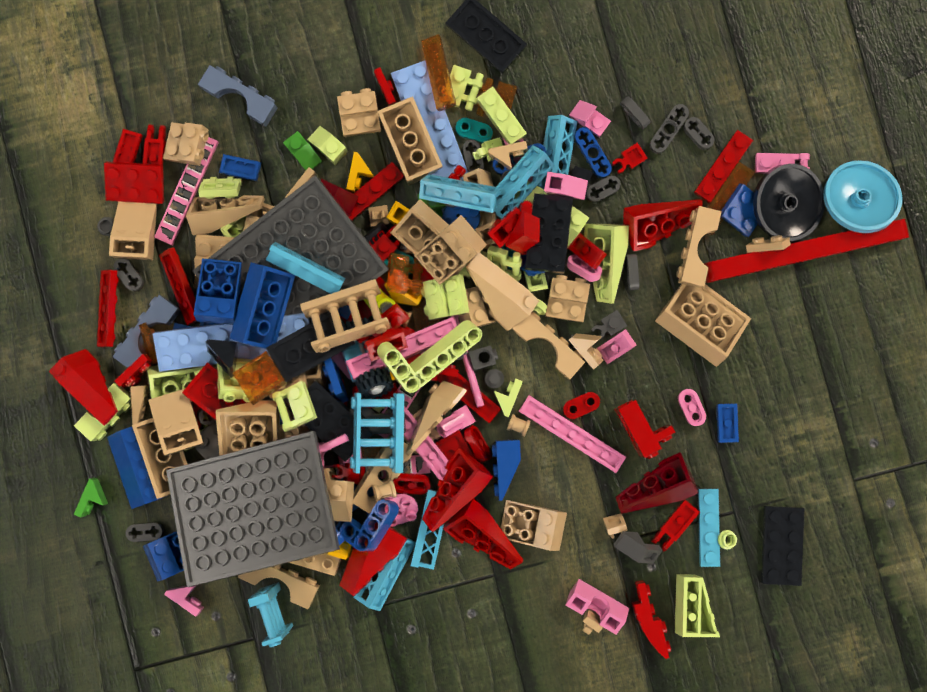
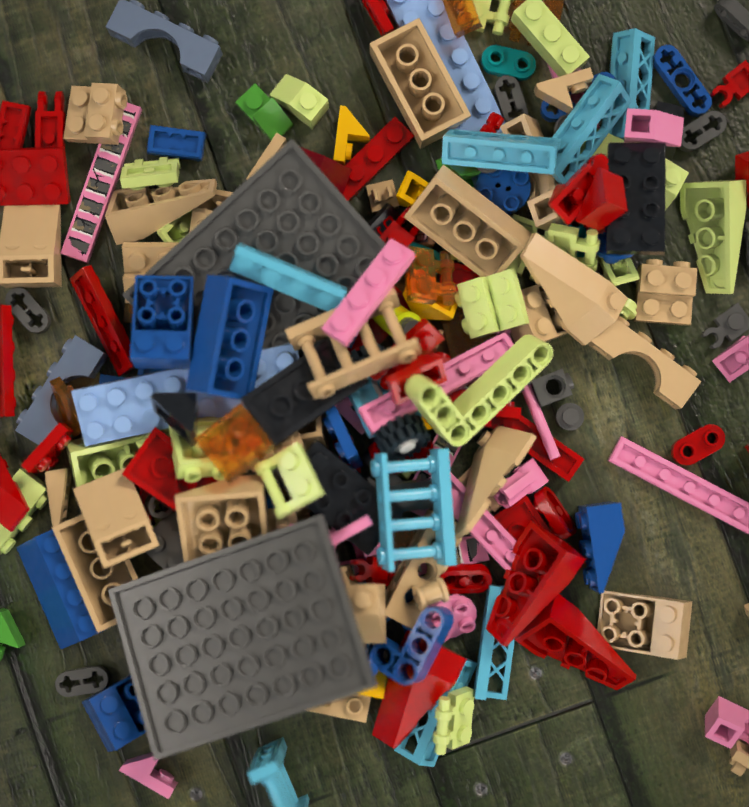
camera: 10 degrees left, 0 degrees up
tan arch [237,565,320,609] -> none
tan plate [337,88,381,137] -> none
tan slope [414,215,487,285] -> none
yellowish green plate [472,137,503,162] -> none
yellowish green slope [494,379,523,417] -> none
tan bush [507,414,531,437] -> none
bright pink plate [567,254,602,282] -> none
red plate [568,233,607,270] -> none
bright pink slope [569,100,611,138] -> none
tan slope [569,333,604,370] -> none
none -> bright pink plate [322,239,416,347]
none -> yellowish green plate [433,686,475,755]

